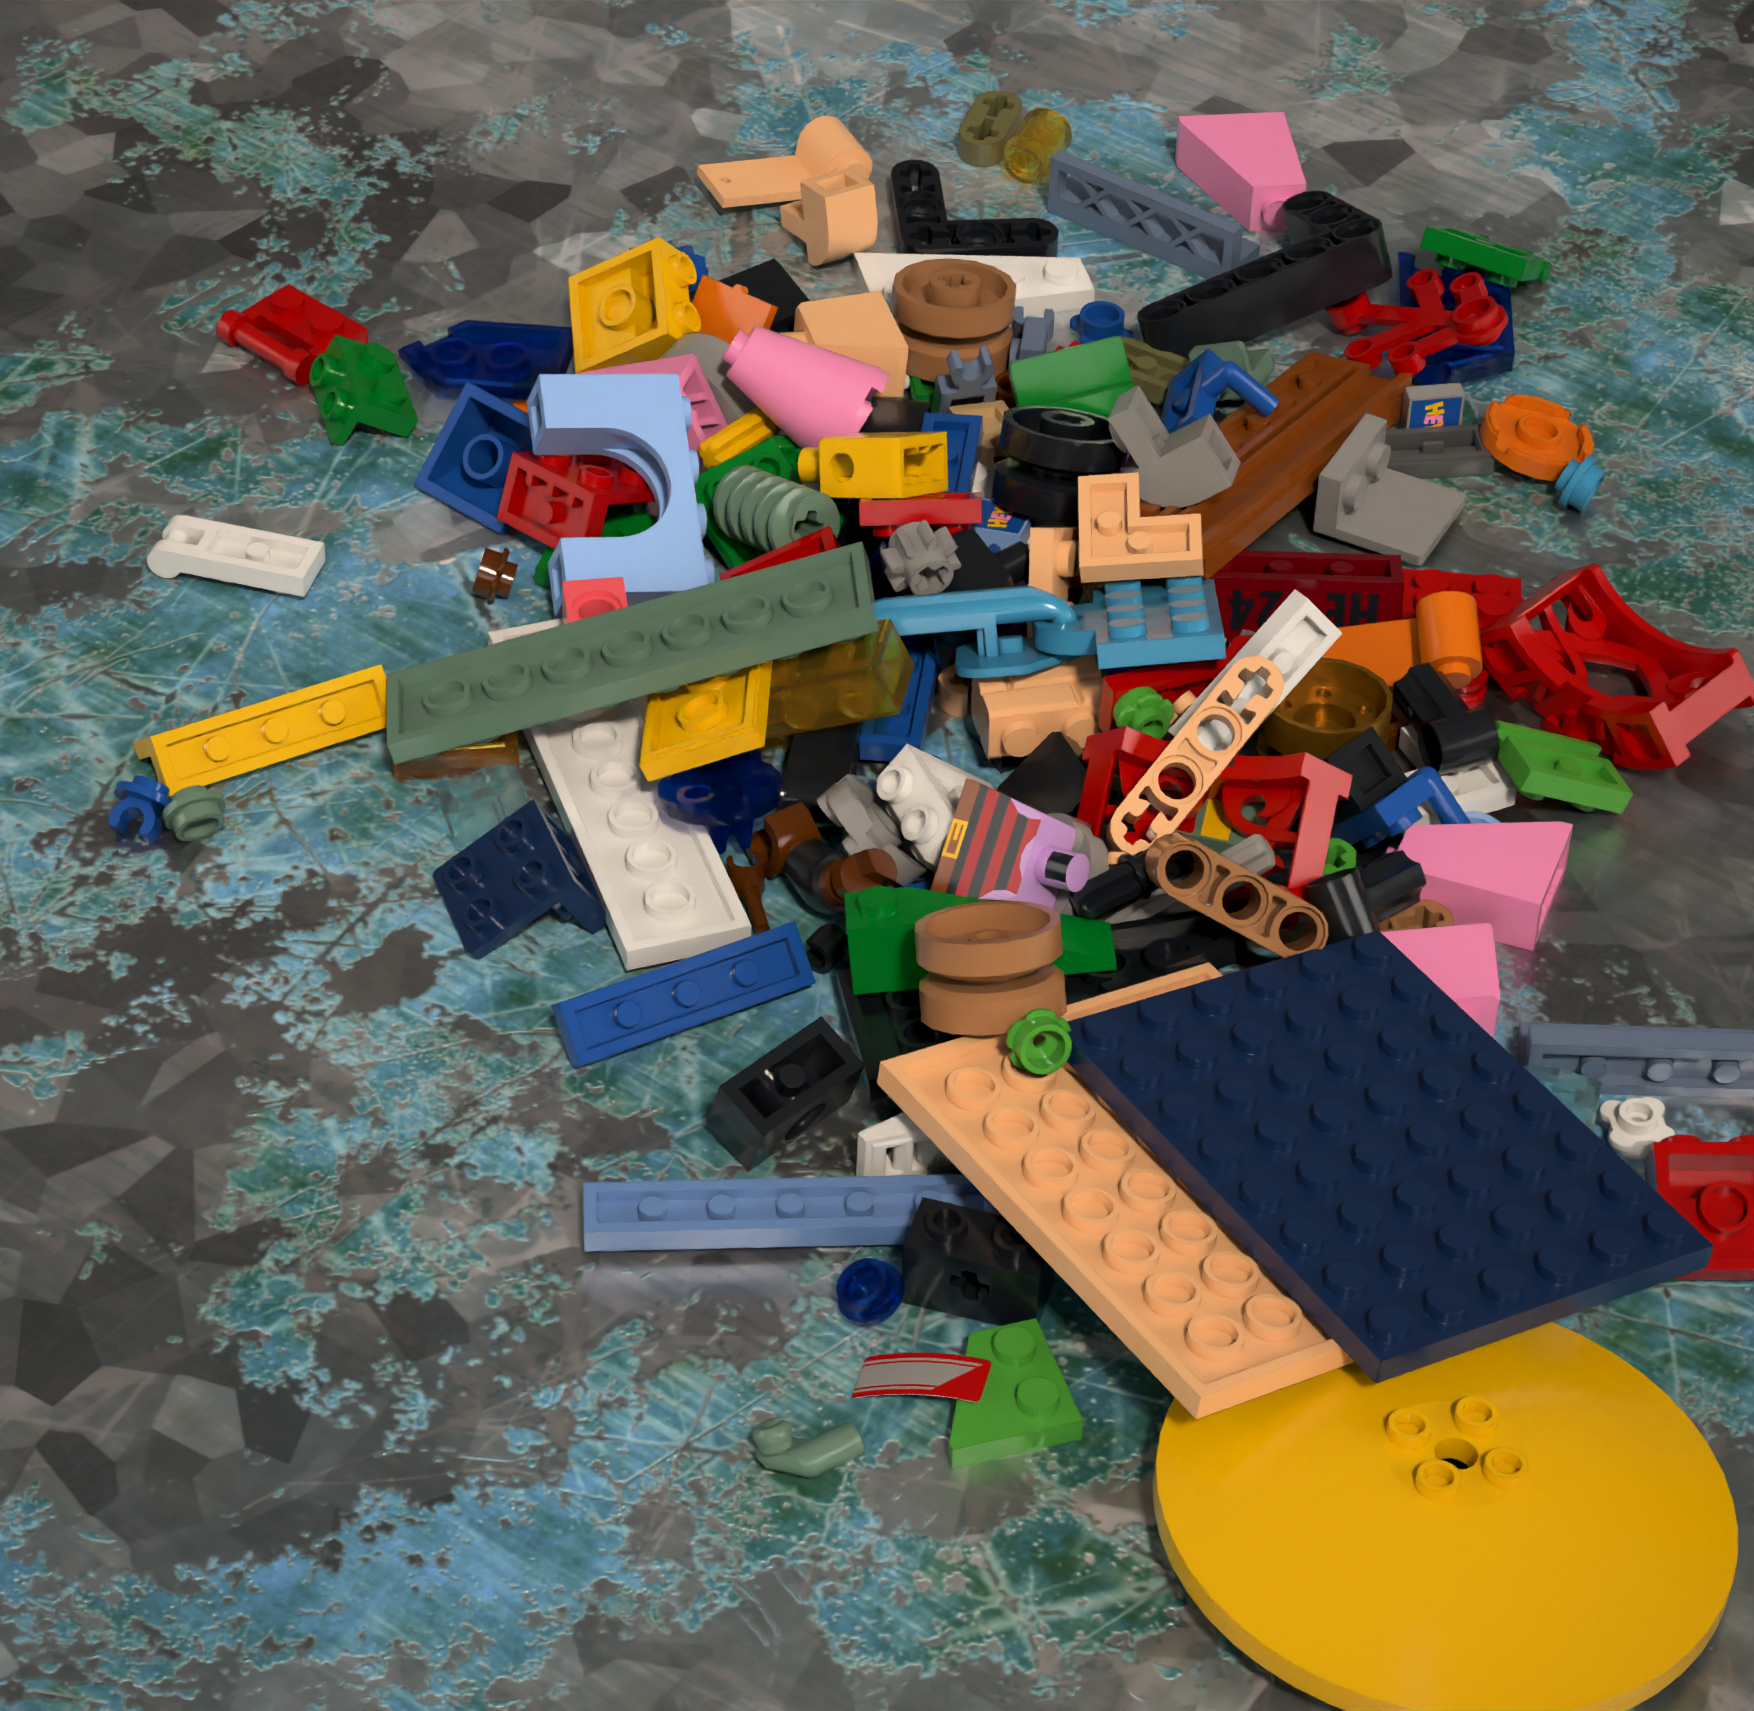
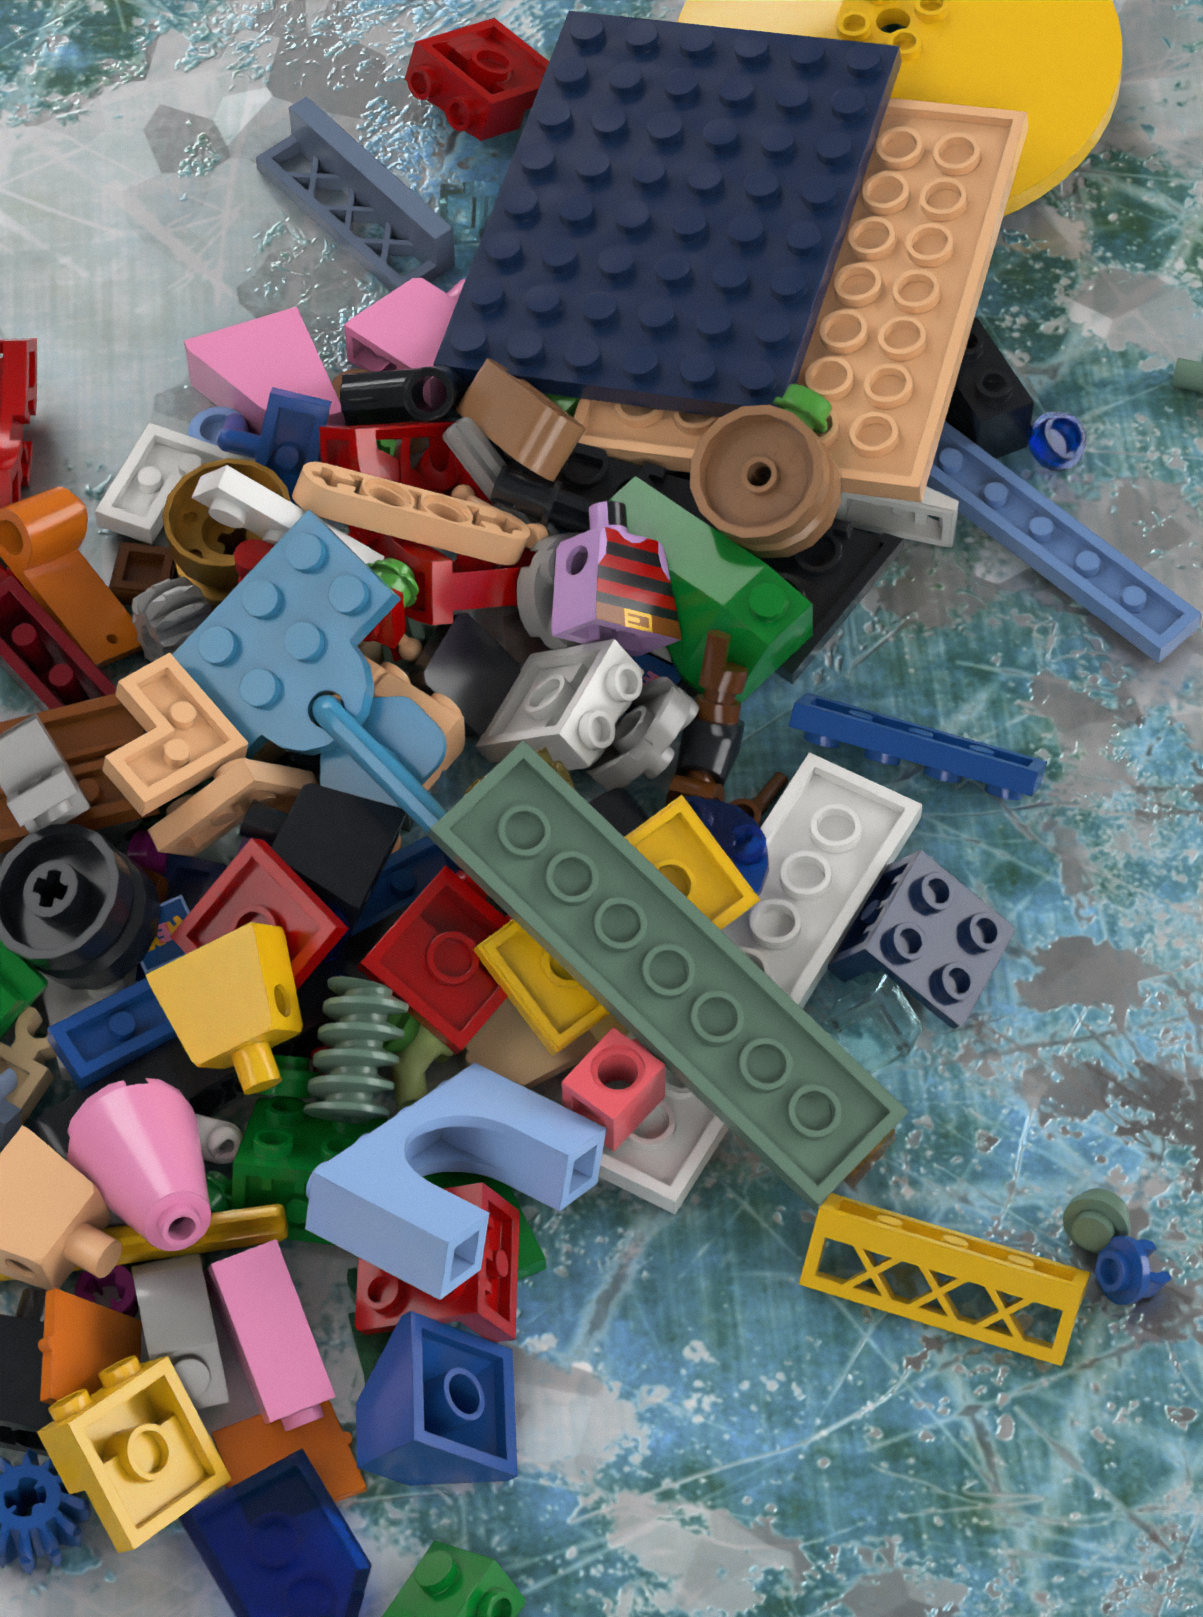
camera: 130 degrees left, 15 degrees up
white plate [147,515,325,597] -> none
reddish brown plate [472,548,518,605] -> none
black brick [706,1016,865,1172] -> none
black hand [806,923,850,974] -> none
sticker [852,1353,992,1402] -> none
light grey gear [880,520,961,595] -> none
bright green wing [948,1318,1083,1469] -> none
black panel [1322,726,1408,827] -> none
black piece [1393,663,1499,775] -> none
bright green plate [1495,720,1633,814] -> none
white plate [1599,1097,1675,1160] -> none

